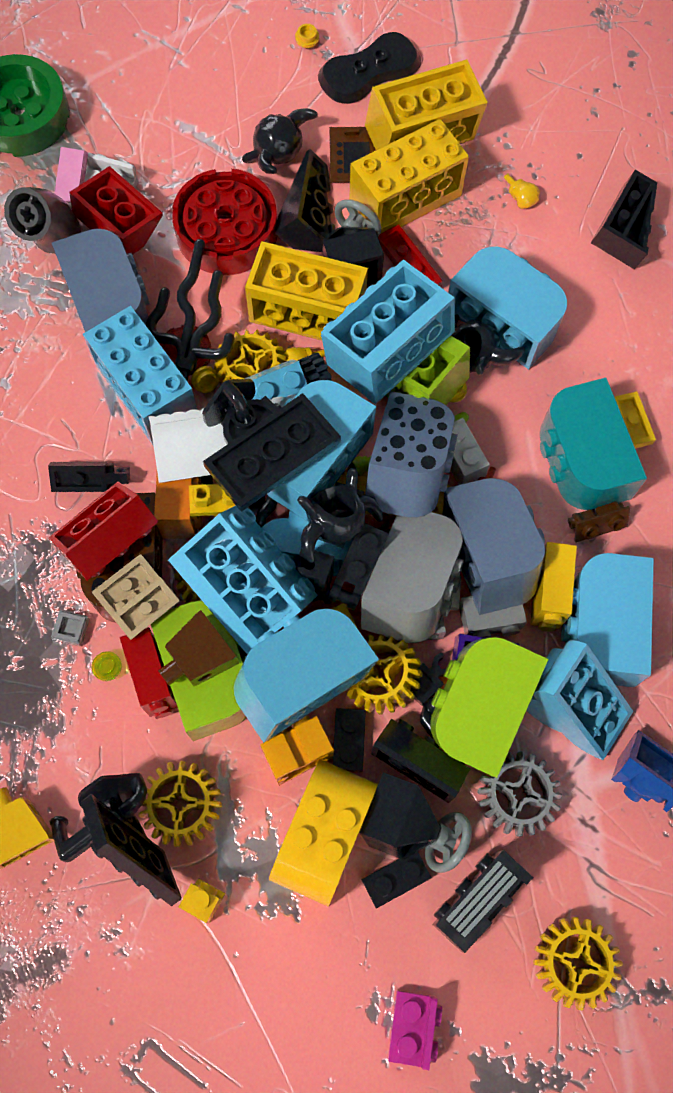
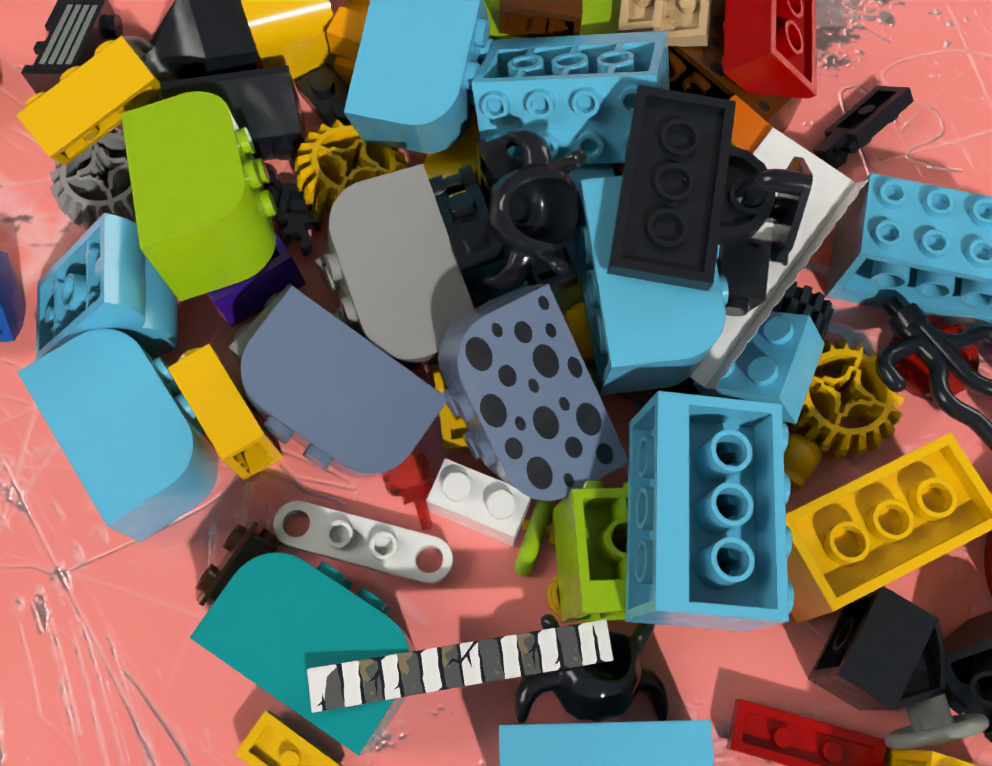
camera: 140 degrees right, 0 degrees up
yellow plate [191,366,218,393] -> none
none -> yellow brick [16,36,161,166]
none -> white plate [273,501,453,585]
none -> sticker [307,619,613,713]

